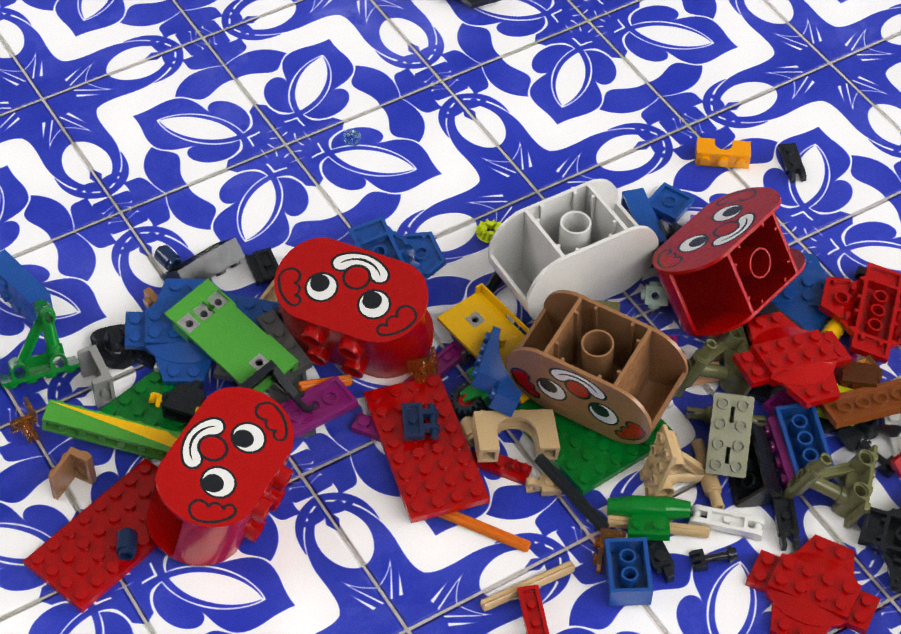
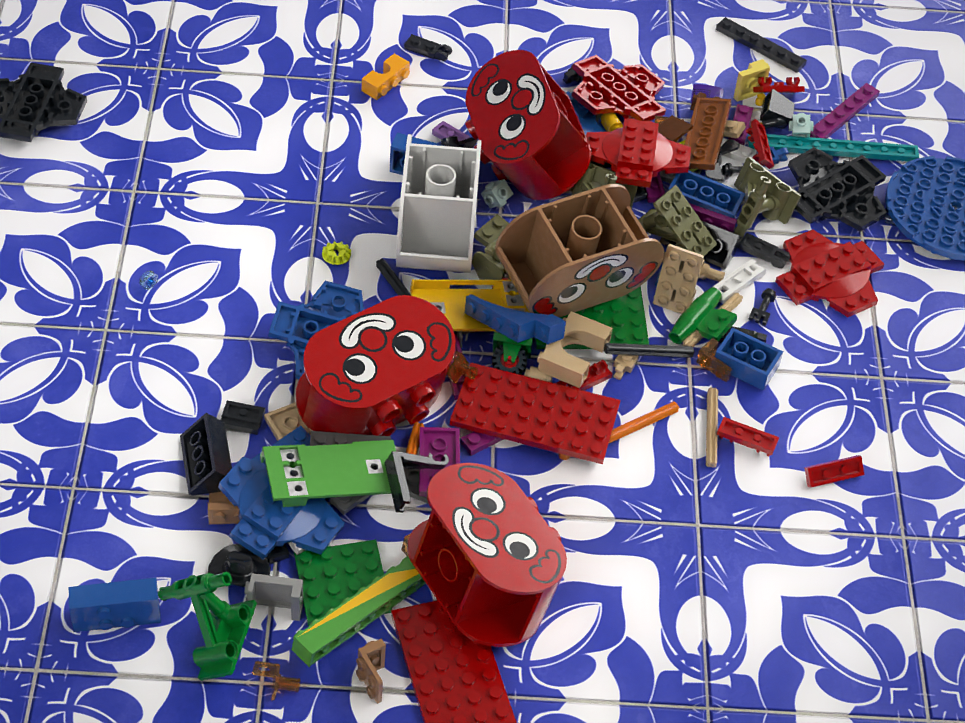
camera: 60 degrees left, 0 degrees up
dark blue brick [116,528,138,561] -> none
torso [148,380,206,425] -> none
dark blue brick [154,245,182,270] -> none
dark blue plate [402,402,440,441] -> none
blue plate [649,182,695,223] -> none

